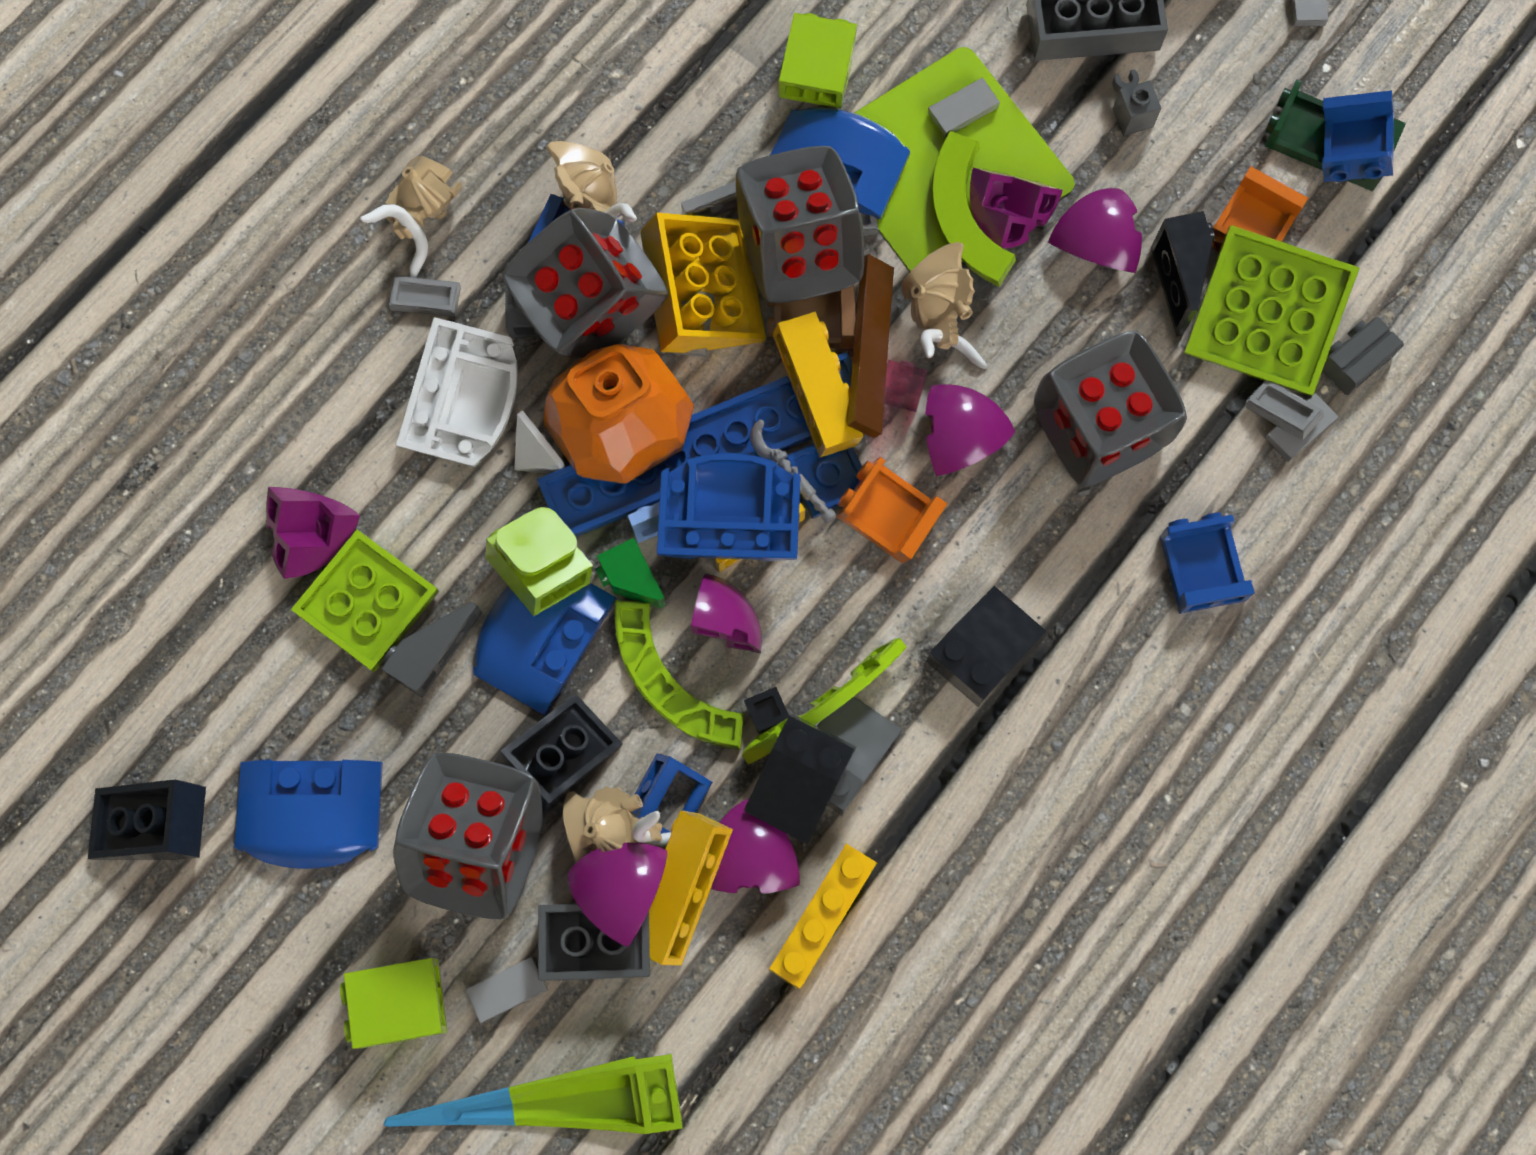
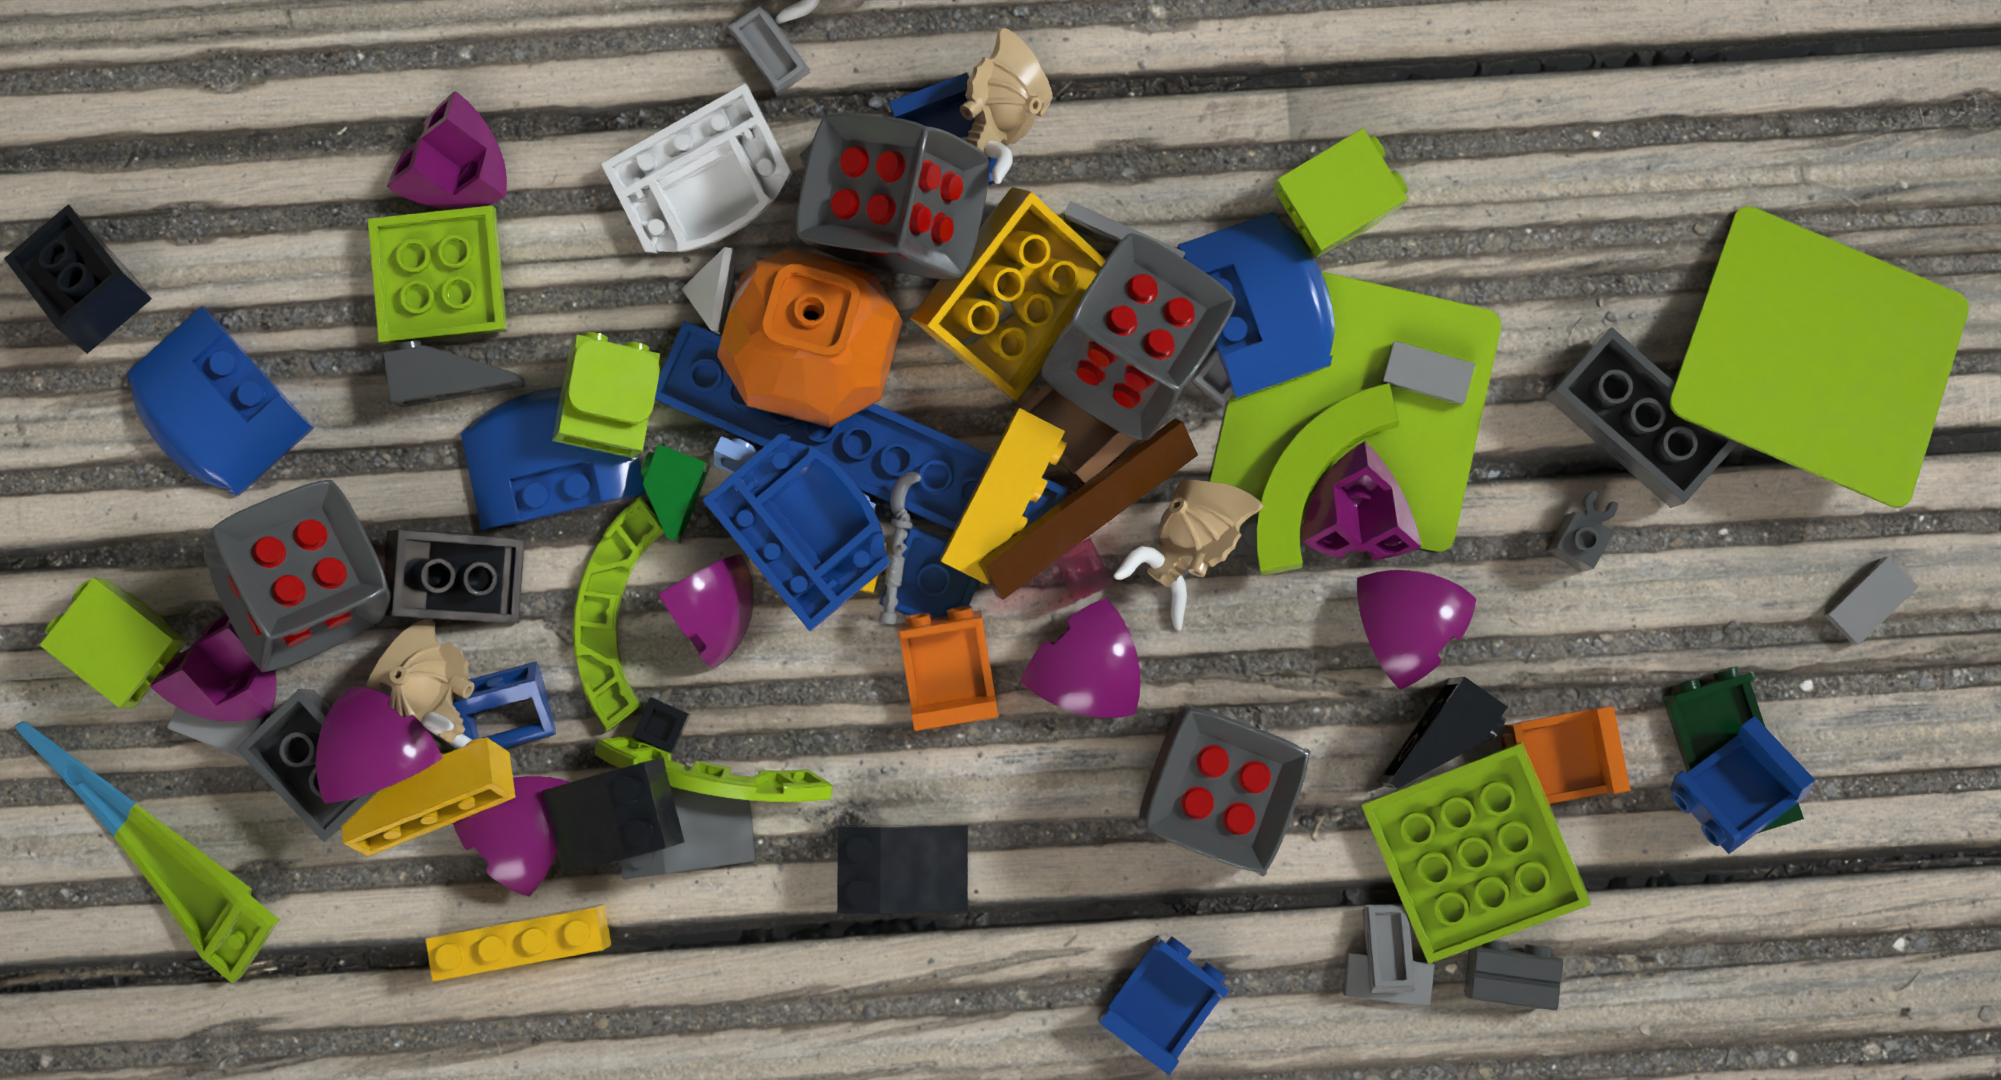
camera: 50 degrees right, 10 degrees up
none -> magenta brick [150,613,277,722]

